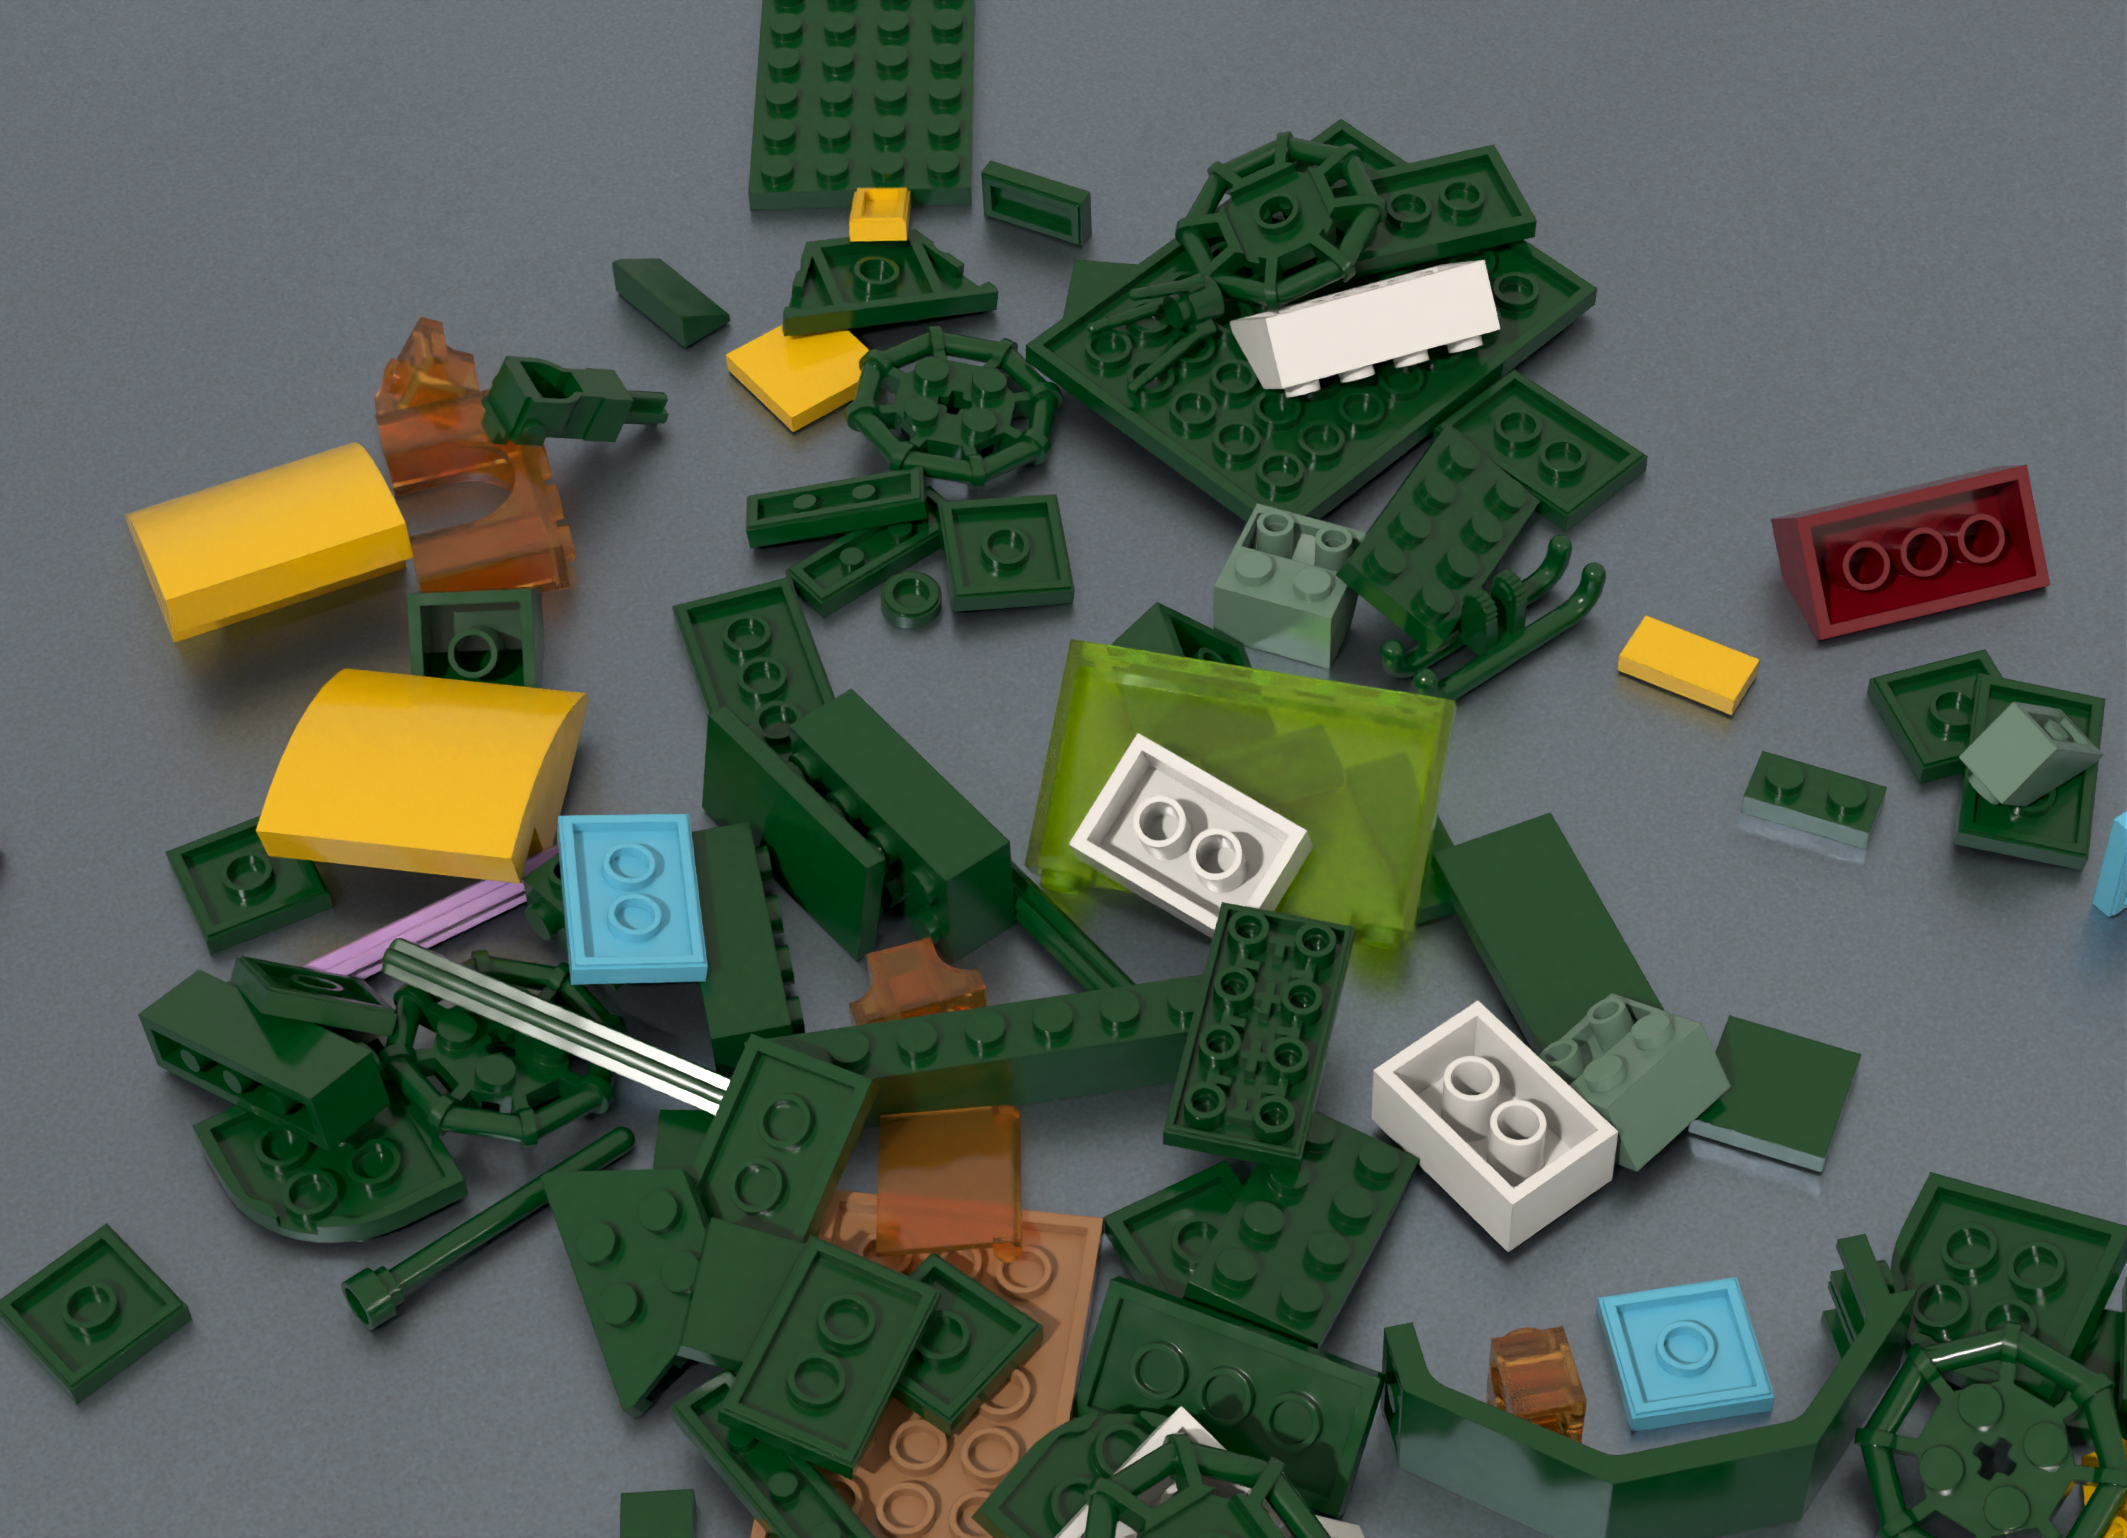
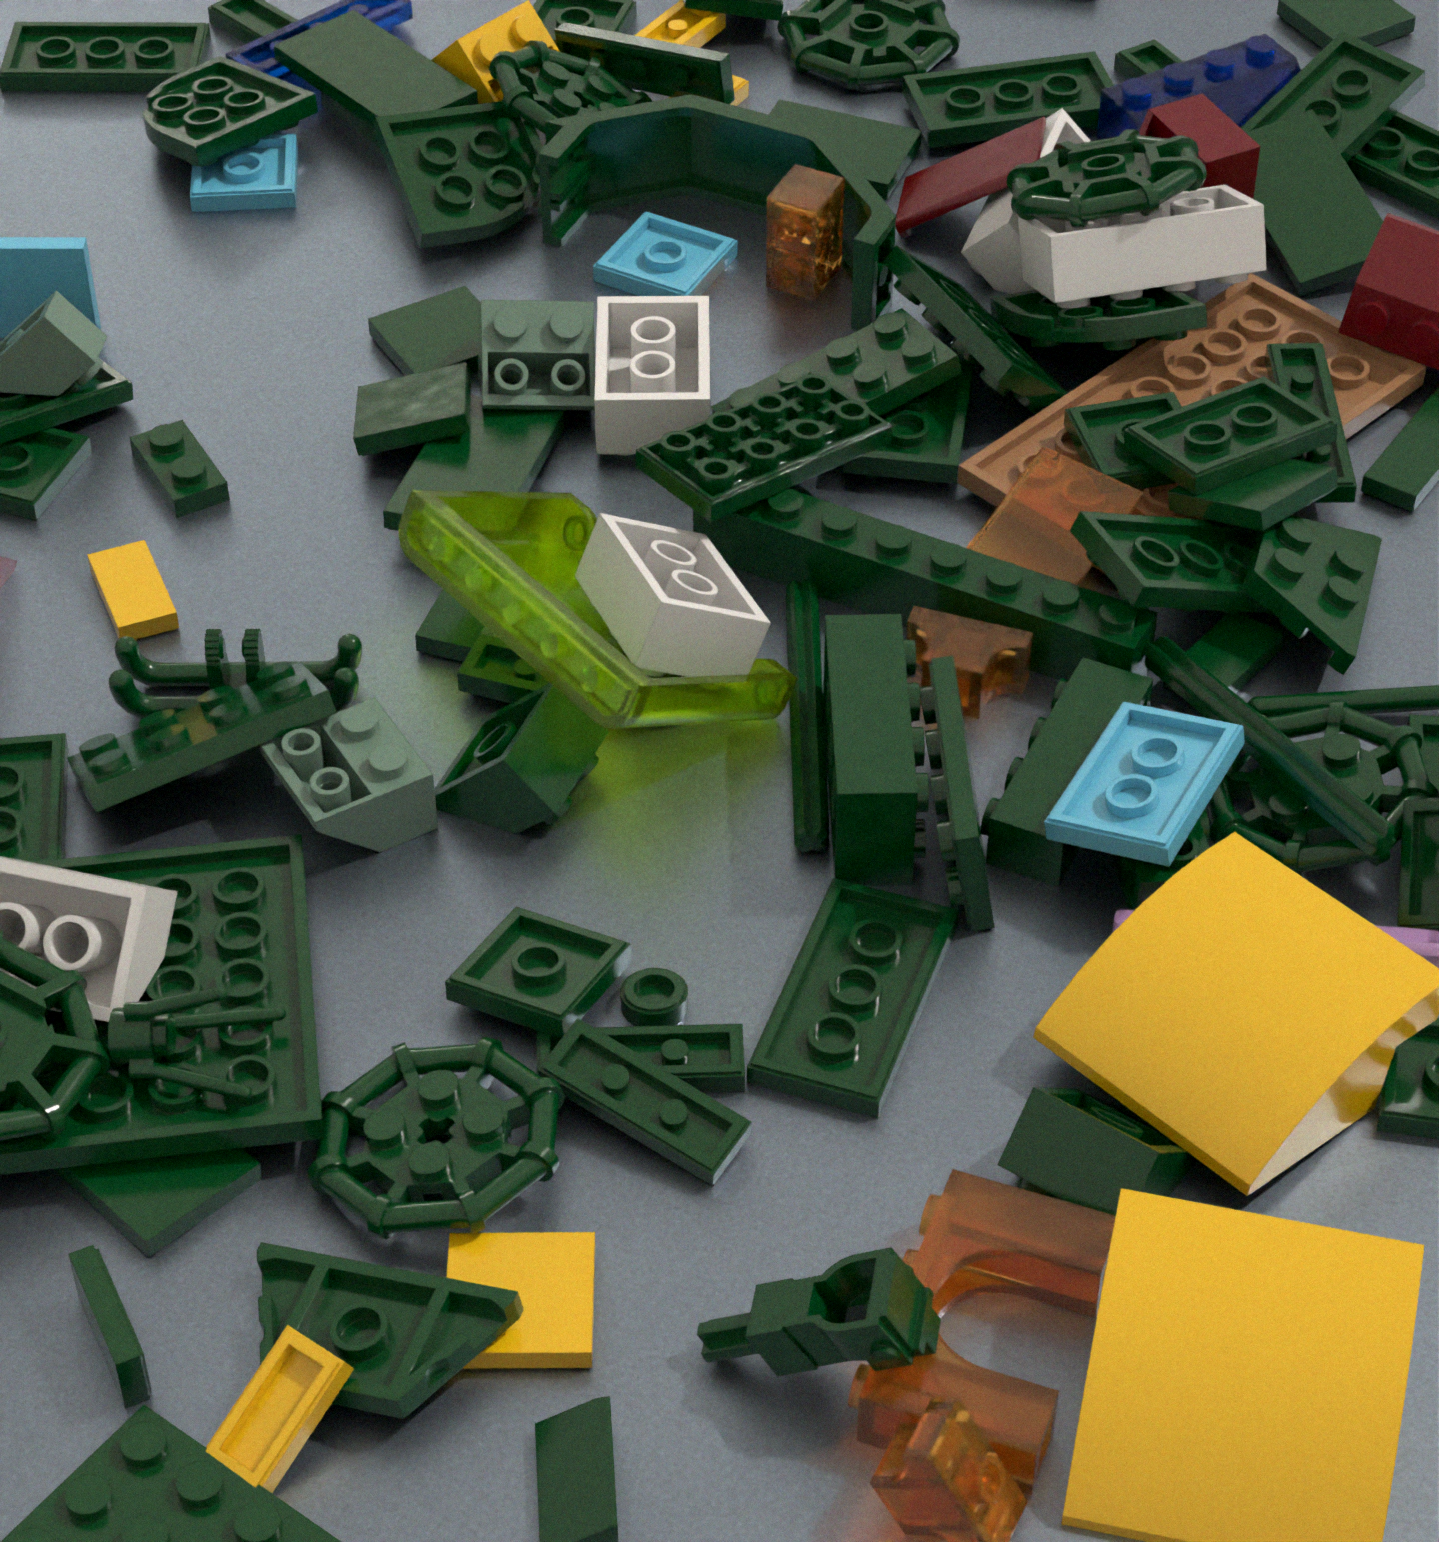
camera: 145 degrees left, 5 degrees down
none -> dark green tile [353,362,471,456]

